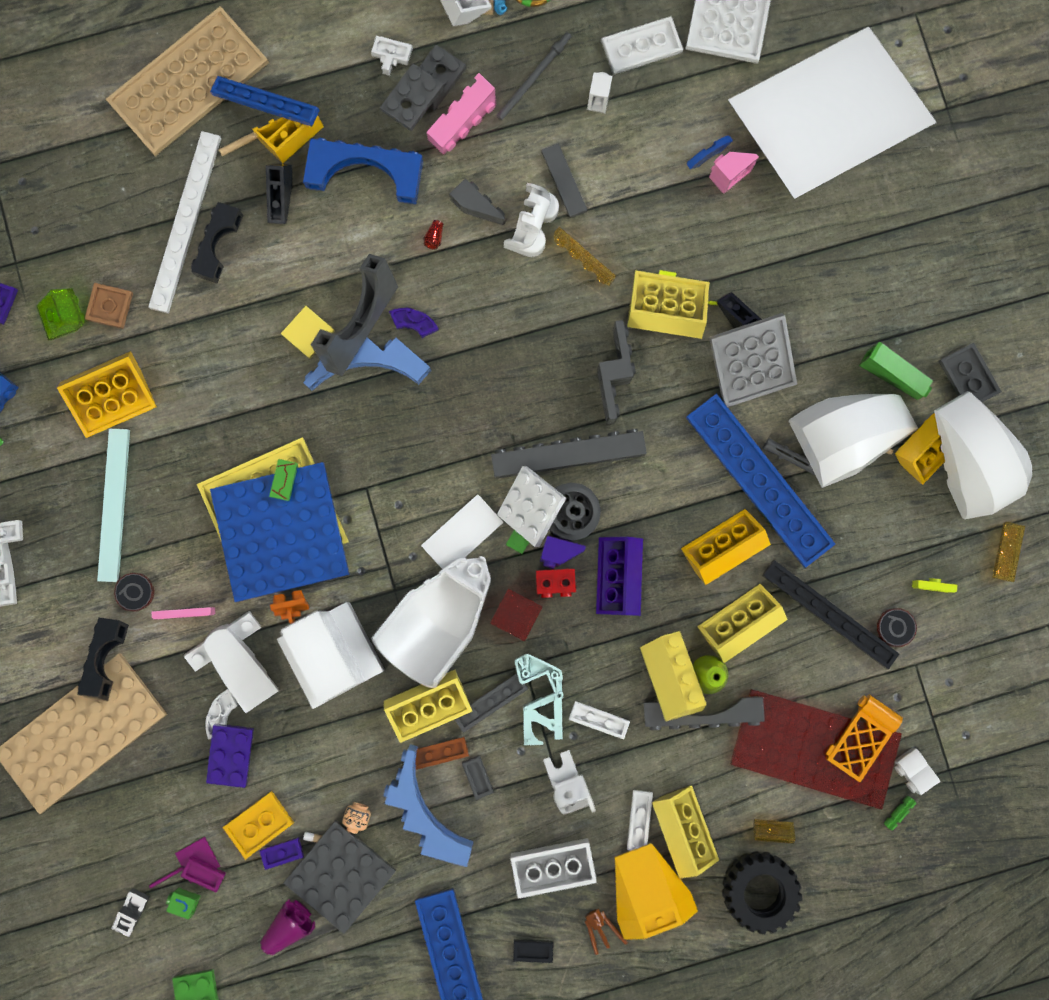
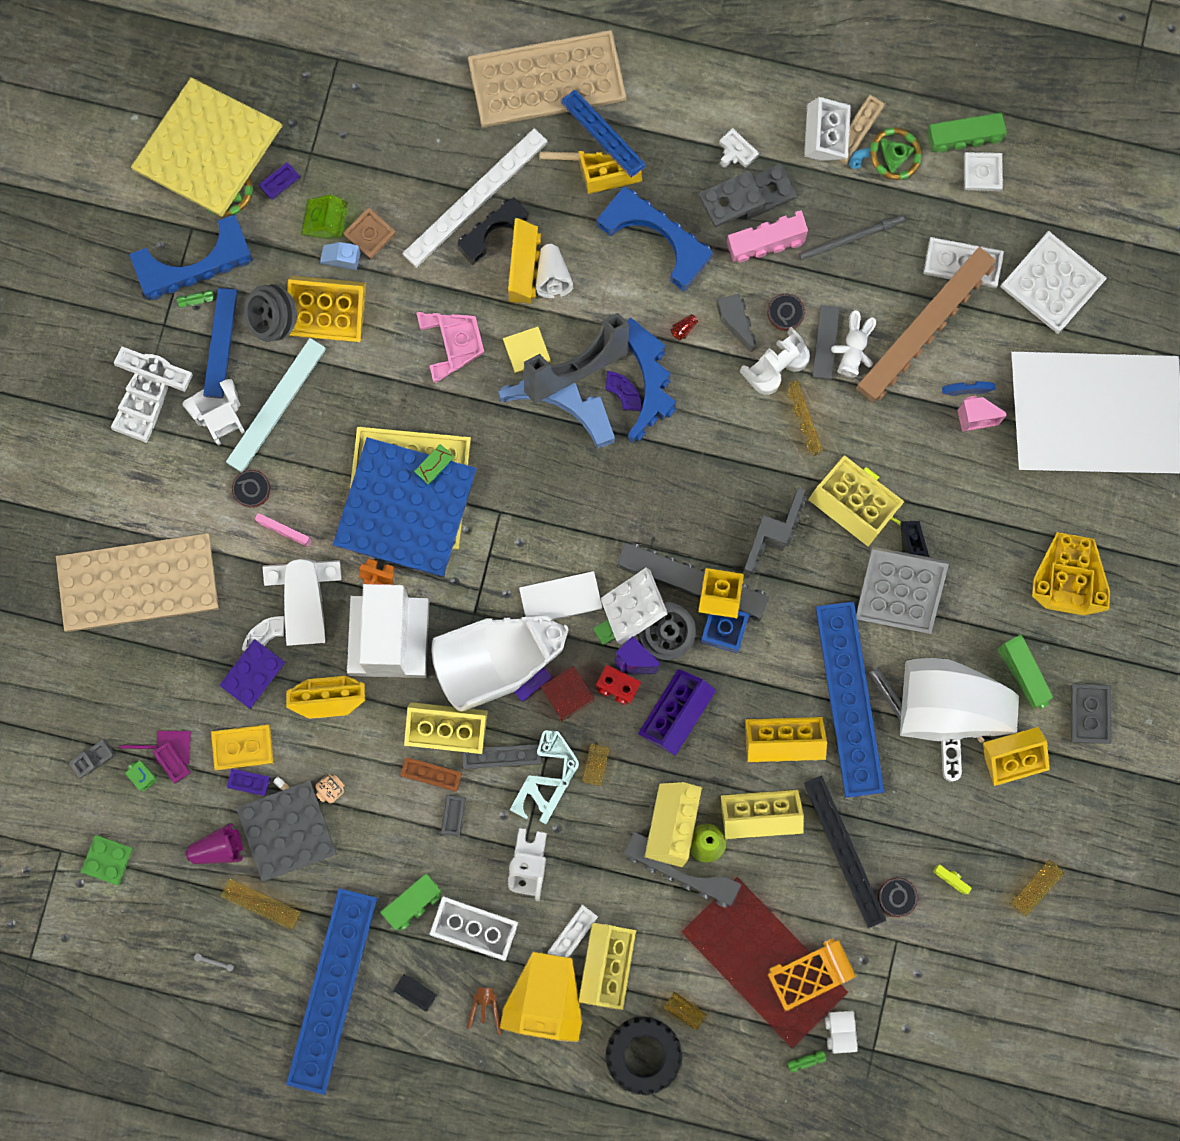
camera: 30 degrees right, 5 degrees down
black arch [77,617,129,701] -> none
black slope [266,163,293,224] -> none
medium blue arch [383,744,473,867] -> none
white tile [569,701,630,740] -> none
white brick [587,72,612,113] -> none
white windscreen [934,391,1032,519] -> none
none -> white piece [182,379,245,446]
none -> blue tile [203,288,238,399]
none -> clear yellow plate [221,878,301,930]
none -> dark grey wheel [244,284,297,342]
none -> yellow wedge [286,676,365,719]
none -> light blue slope [320,242,360,270]
none -> bright green brick [380,874,442,931]
none -> bright pink wing [417,312,484,383]
none -> yellow slope [508,218,541,304]
none -> dark purple plate [514,667,552,702]
none -> white cone [536,244,573,298]
none -> clear yellow plate [582,744,610,786]
none -> blue arch [627,317,676,443]
none -> yellow brick [699,568,744,618]
none -> blue brick [700,611,749,654]
none -> black tile [767,293,805,331]
none -> white animal [831,310,876,378]
none -> medium nougat brick [856,246,997,403]
none -> white beam [941,739,962,782]
none -> yellow wedge [1032,532,1110,616]

